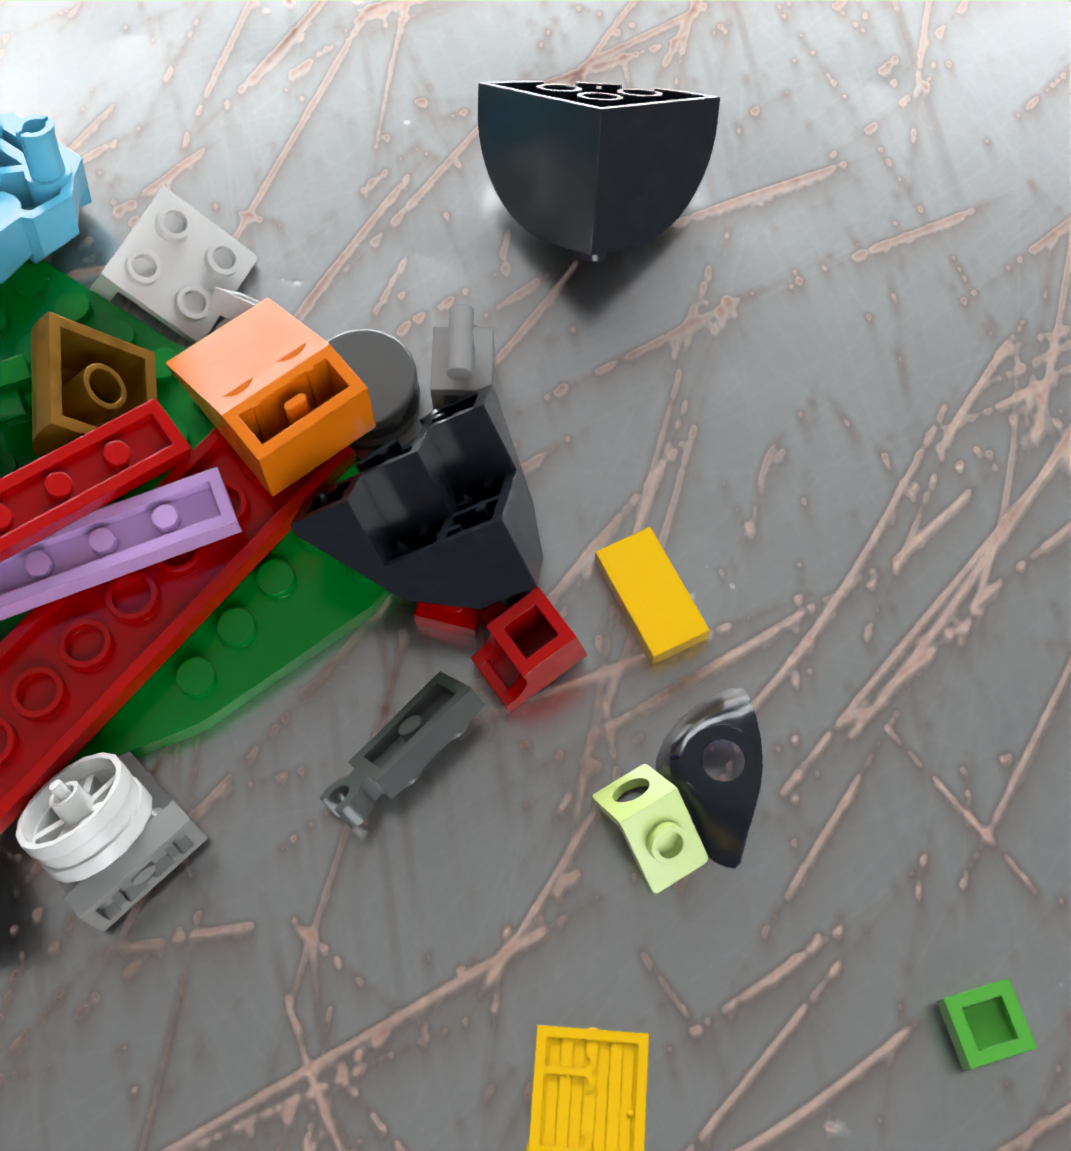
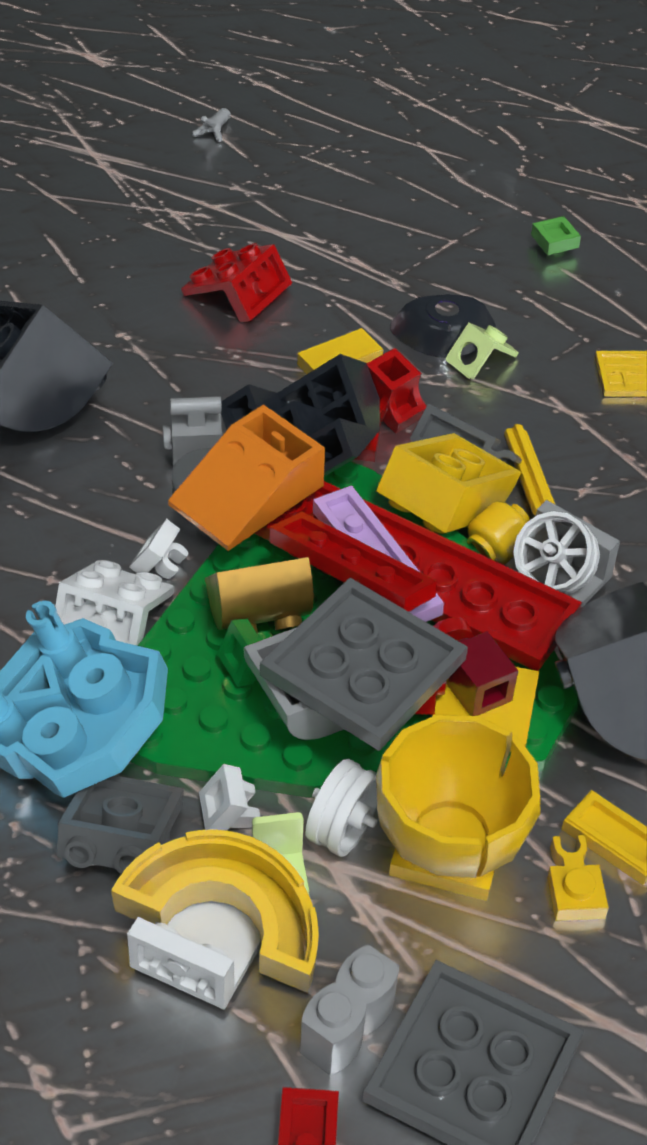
camera: 100 degrees left, 20 degrees down
none -> red bracket [181,243,293,322]
none -> yellow brick [376,433,521,534]
none -> yellow head [467,501,530,565]
none -> yellow axle [504,424,555,516]

